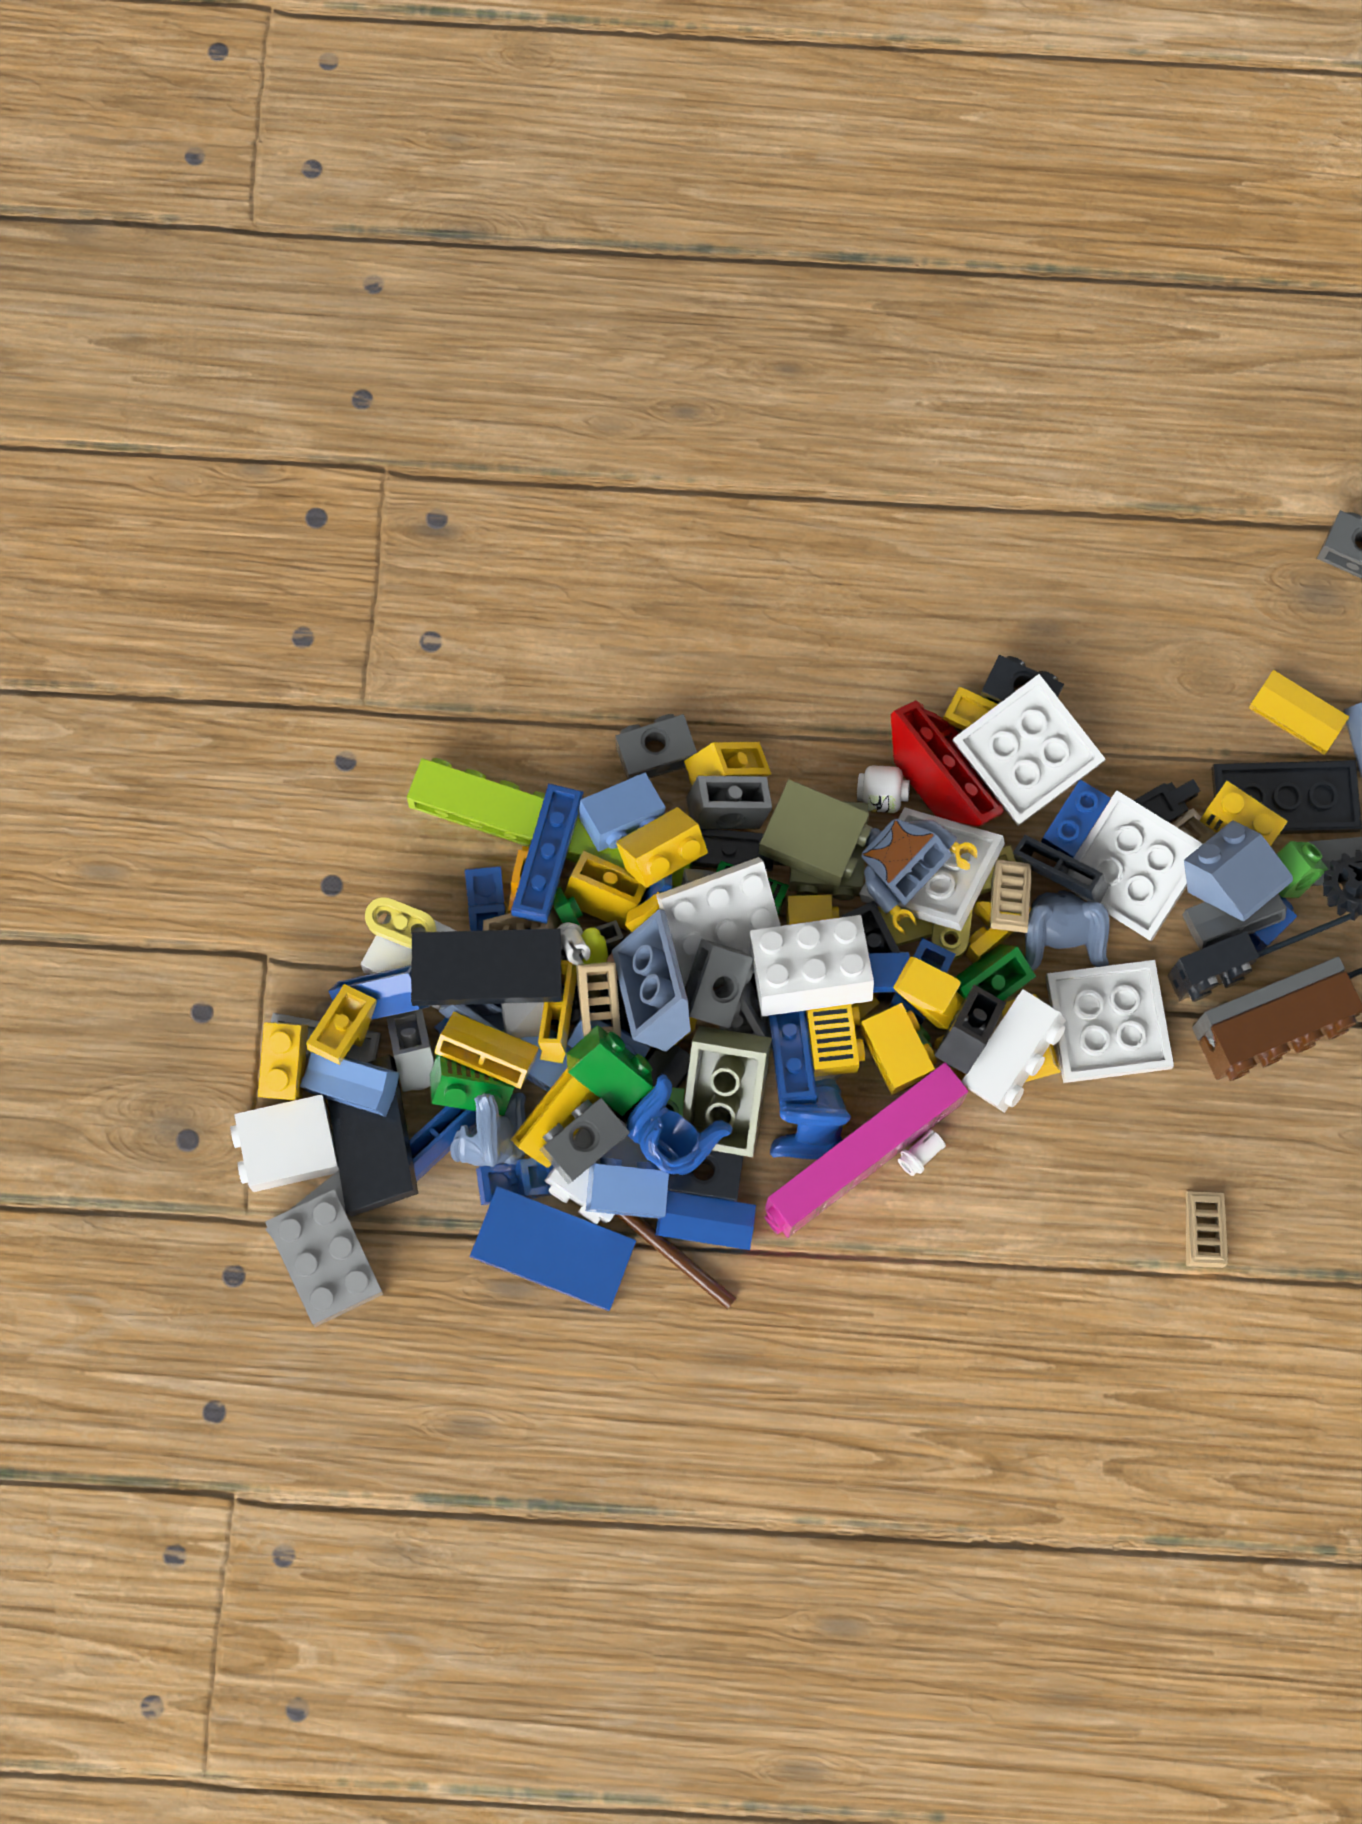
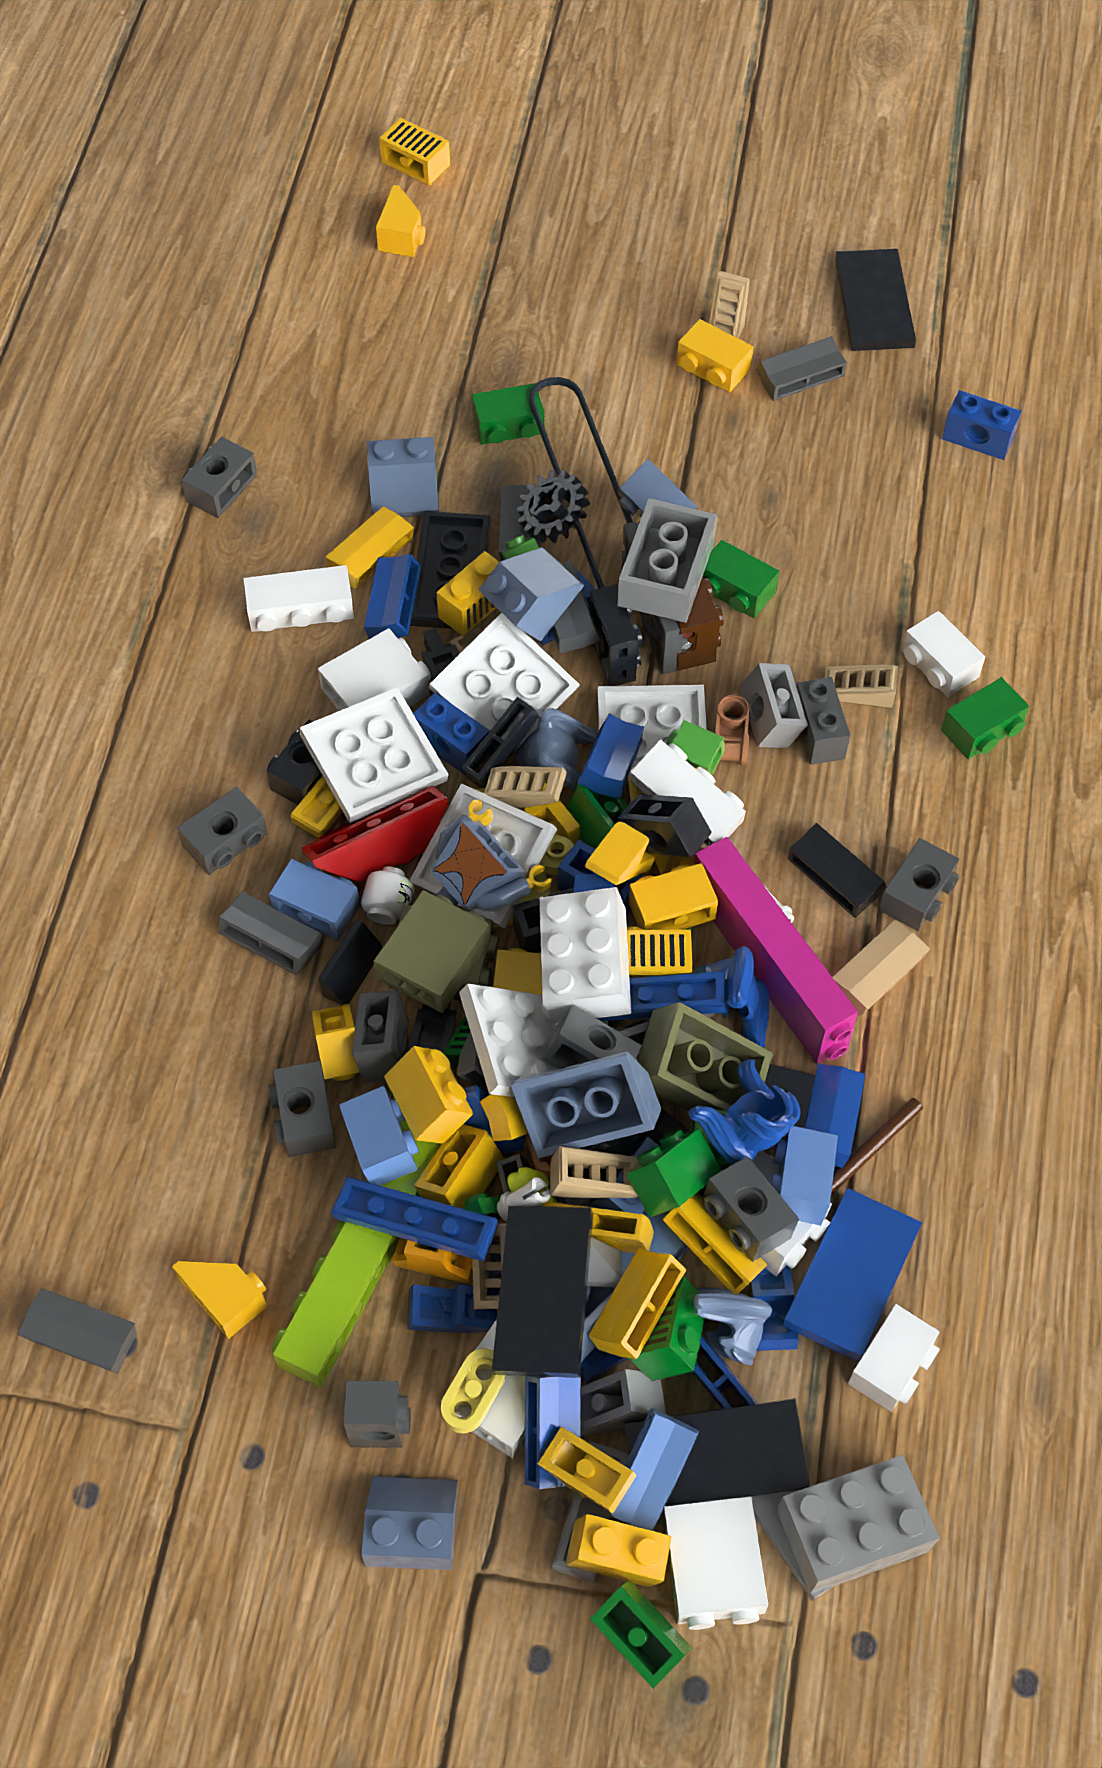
camera: 80 degrees left, 15 degrees down
none -> dark grey piece [17,1288,137,1374]
none -> yellow slope [172,1261,267,1339]
none -> dark grey brick [177,786,268,875]
none -> dark grey piece [218,891,322,975]
none -> white brick [244,565,354,632]
none -> medium blue brick [269,859,360,941]
none -> white brick [318,628,431,711]
none -> black slope [318,919,383,1005]
none -> dark grey brick [344,1381,411,1448]
none -> sand blue slope [361,1476,458,1570]
none -> blue piece [364,553,421,639]
none -> blue piece [577,713,644,799]
none -> green brick [590,1580,693,1689]
none -> light grey brick [618,498,717,623]
none -> bright green brick [666,720,725,775]
none -> green brick [703,539,779,619]
none -> nougat piece [713,695,750,766]
none -> light grey brick [739,663,808,748]
none -> black piece [788,823,887,918]
none -> dark grey brick [796,677,850,765]
none -> tan piece [832,920,930,1016]
none -> white brick [848,1304,940,1412]
none -> dark grey brick [879,838,960,932]
none -> white brick [902,611,985,697]
none -> green brick [941,677,1029,760]

